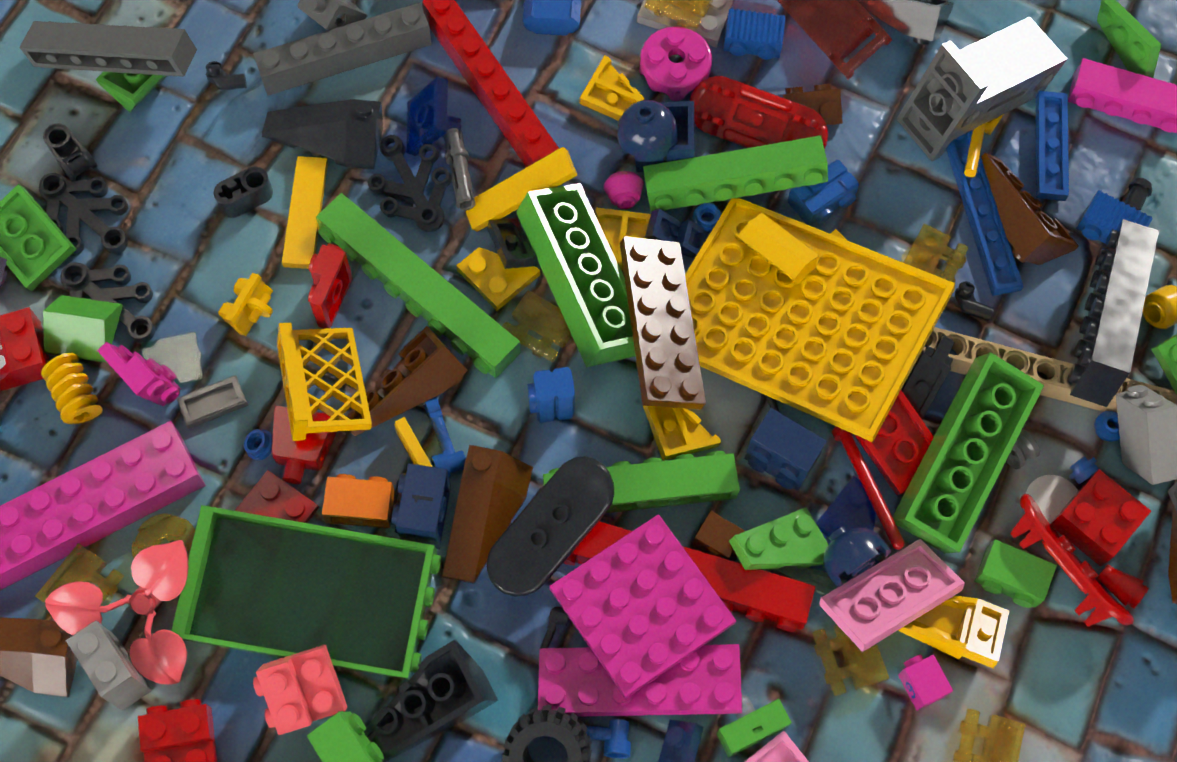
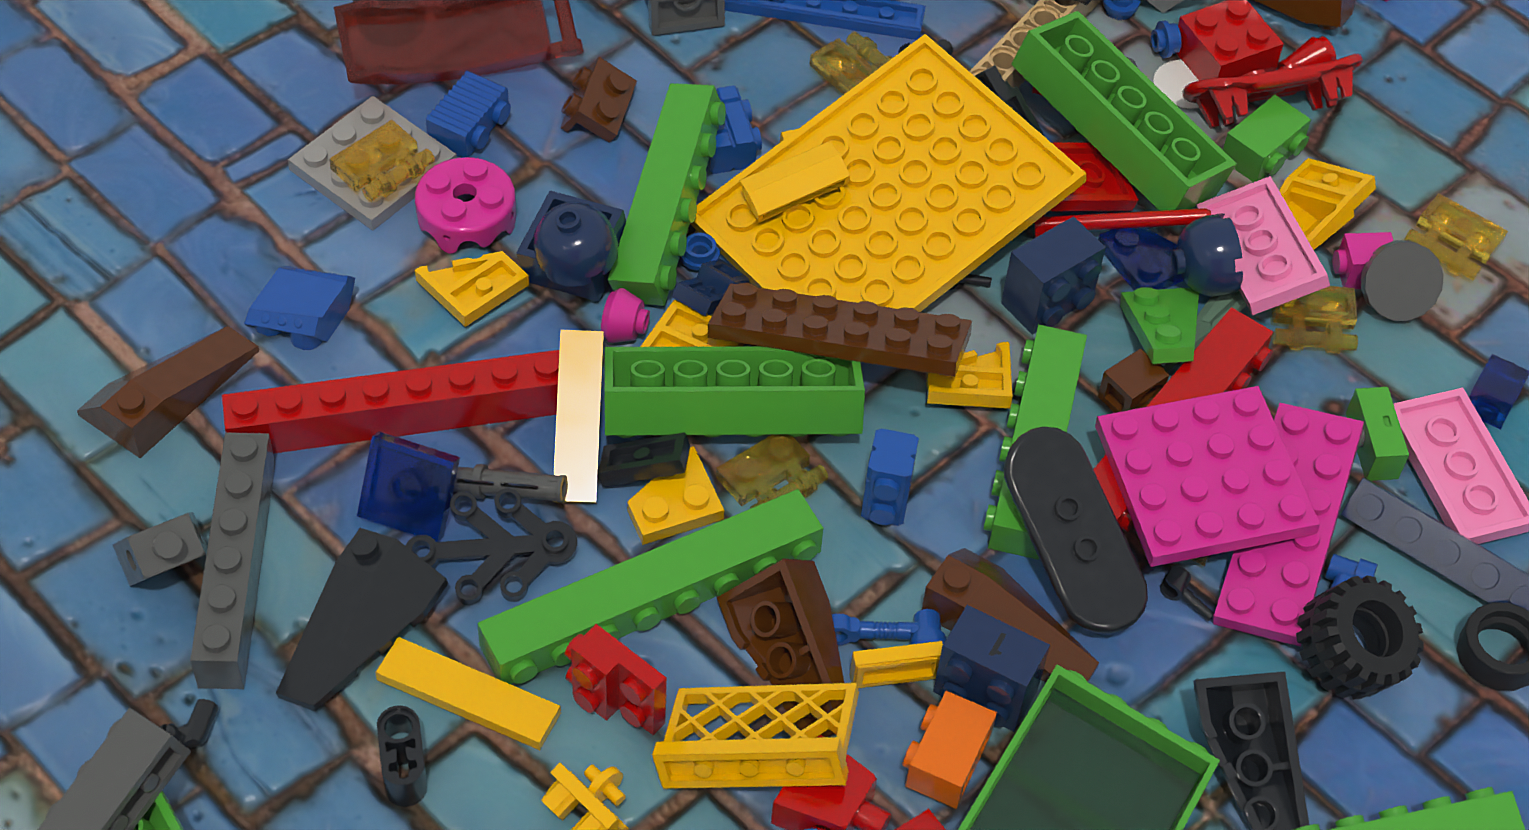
camera: 70 degrees left, 15 degrees down
red piece [690,76,828,149] -> none
none -> dark grey tile [1361,240,1443,321]

